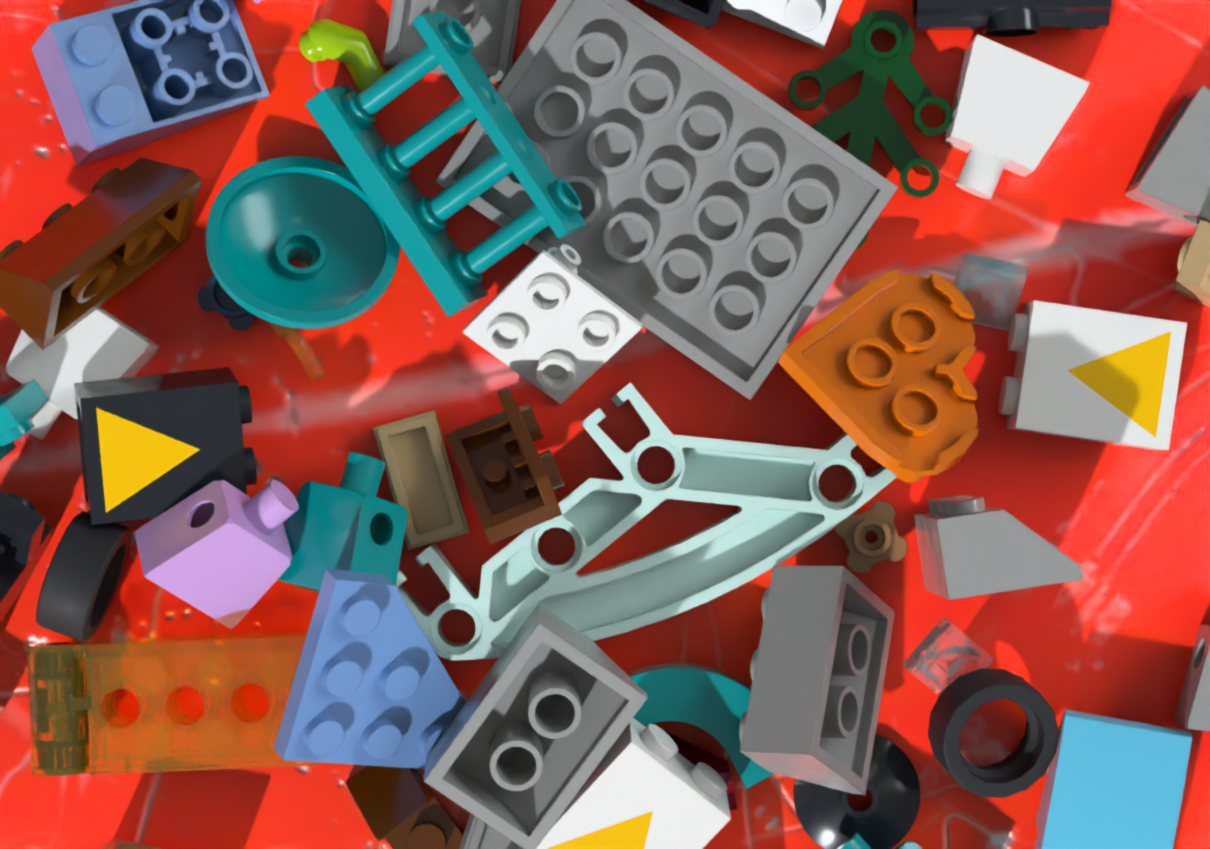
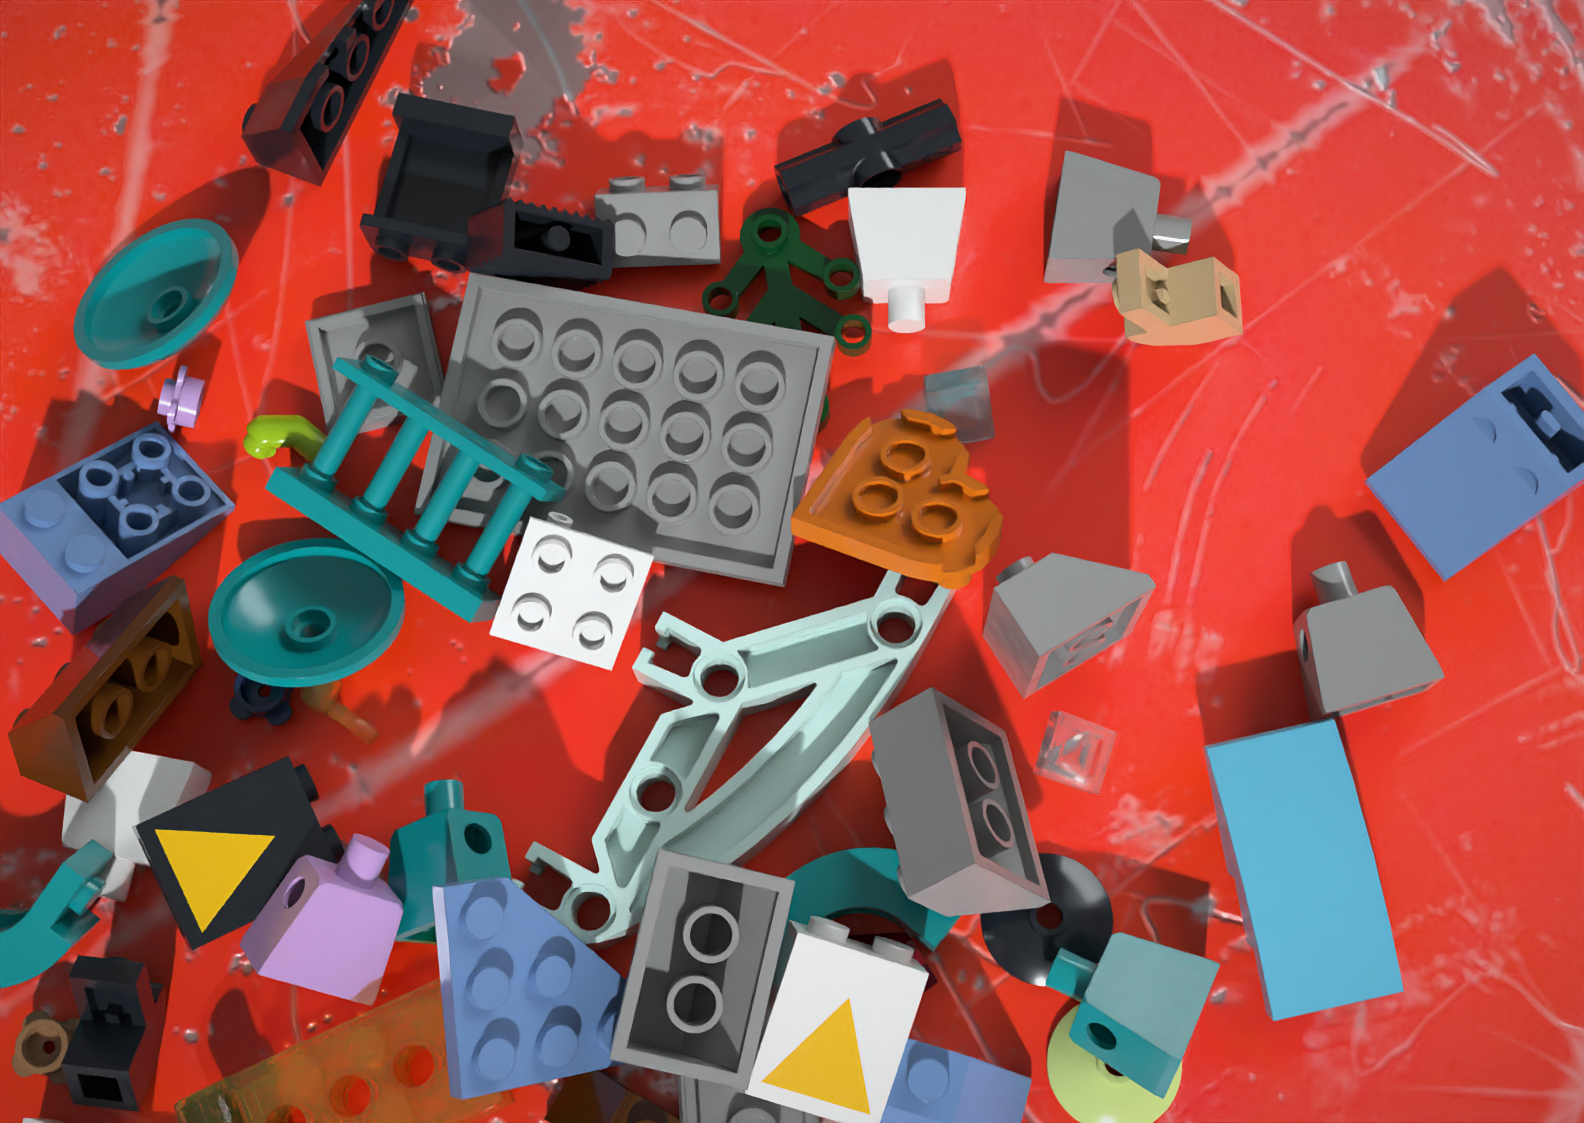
camera: 15 degrees left, 15 degrees down
black tyre [36,511,131,642] -> none
tan tile [373,410,470,550] -> none
reddish brown bracket [445,386,565,544] -> none
medium nougat plate [835,501,907,573] -> none
black tyre [928,668,1059,798] -> none
white brick [998,300,1187,451] -> none

